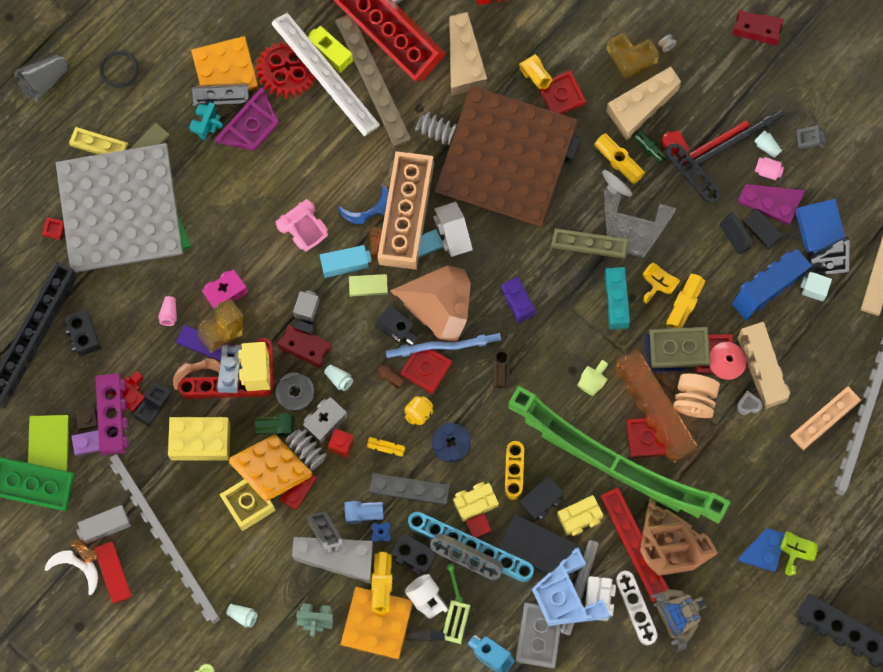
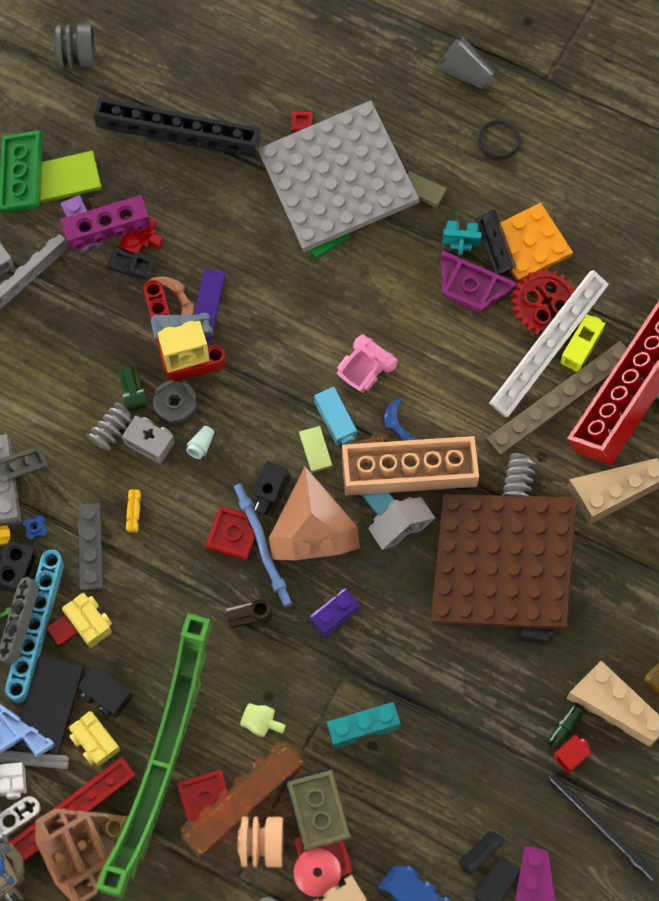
camera: 75 degrees right, 5 degrees down
black brick [63,310,102,357] -> none
light yellow tile [69,127,129,155] -> none
bright pink cone [158,296,177,326] -> none
light yellow brick [168,417,230,460] -> none
clear yellow brick [198,299,244,353] -> none
dark pink brick [202,269,248,313] -> none
light yellow brick [220,479,276,531] -> none
light orange plate [229,434,312,501] -> none
dark red piece [277,325,332,369] -> none
red hinge [280,475,317,511] -> none
light grey brick [293,291,320,322] -> none
black tile [293,318,317,334] -> none
red brick [328,429,354,458] -> none
medium blue piece [344,501,383,524] -> none
reddish brown animal [377,364,405,389] -> none
yellow head [404,396,433,425] -> none
dark blue plate [432,423,470,463] -> none
yellow beam [505,441,524,500] -> none
yellow piece [519,55,552,89] -> none
red tile [537,70,586,115] -> none
olive tile [551,228,629,259] -> none
yellow piece [594,133,645,184] -> none
light grey dish [602,170,632,197] -> none
clear wing [604,190,676,258] -> none
yellow helmet [643,263,680,304] -> none
black beam [665,143,721,203] -> none
yellow piece [666,274,706,329] -> none
red bar [683,121,750,164] -> none
light aqua cone [754,131,782,158] -> none
bright pink brick [755,157,784,180] -> none

